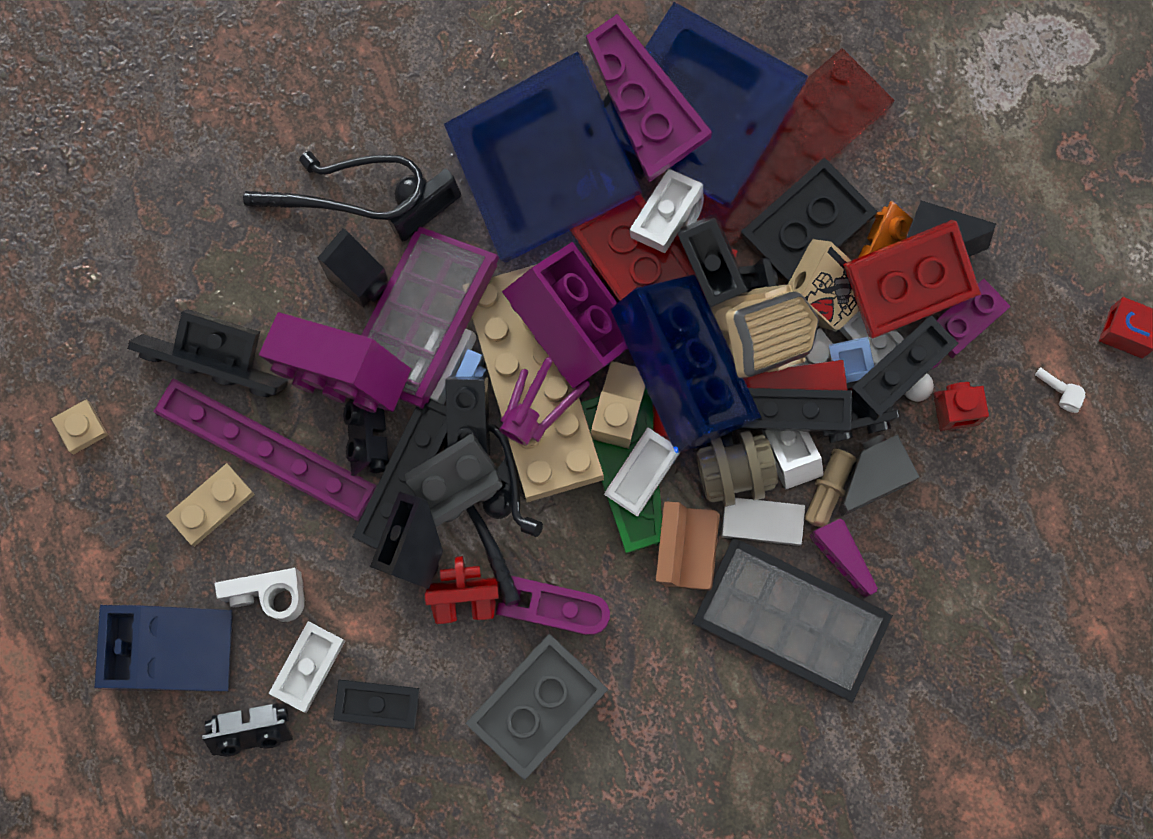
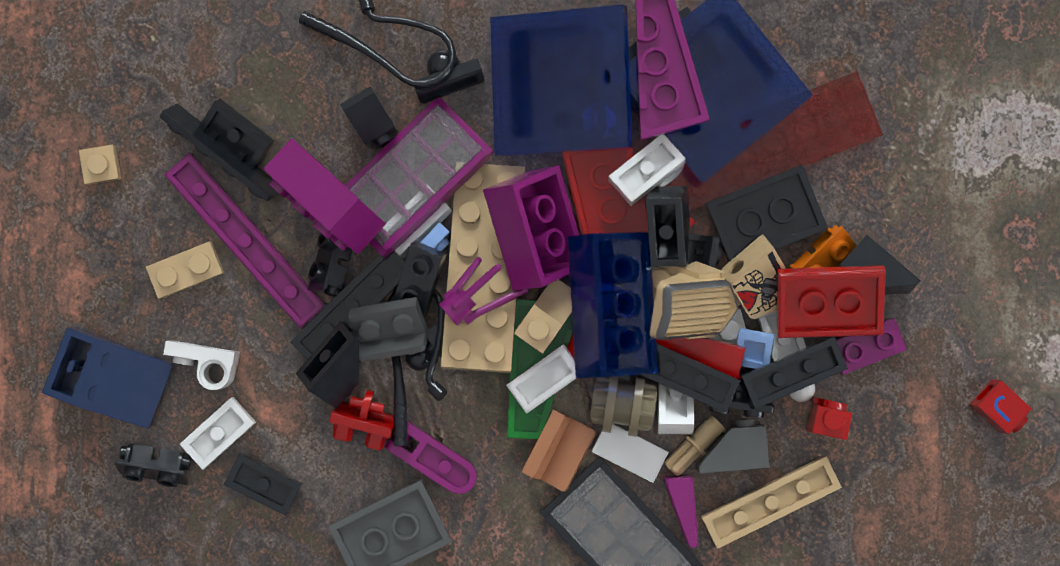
camera: 20 degrees right, 10 degrees up
white hand [1035,367,1085,413] -> none
none -> tan plate [701,456,842,549]

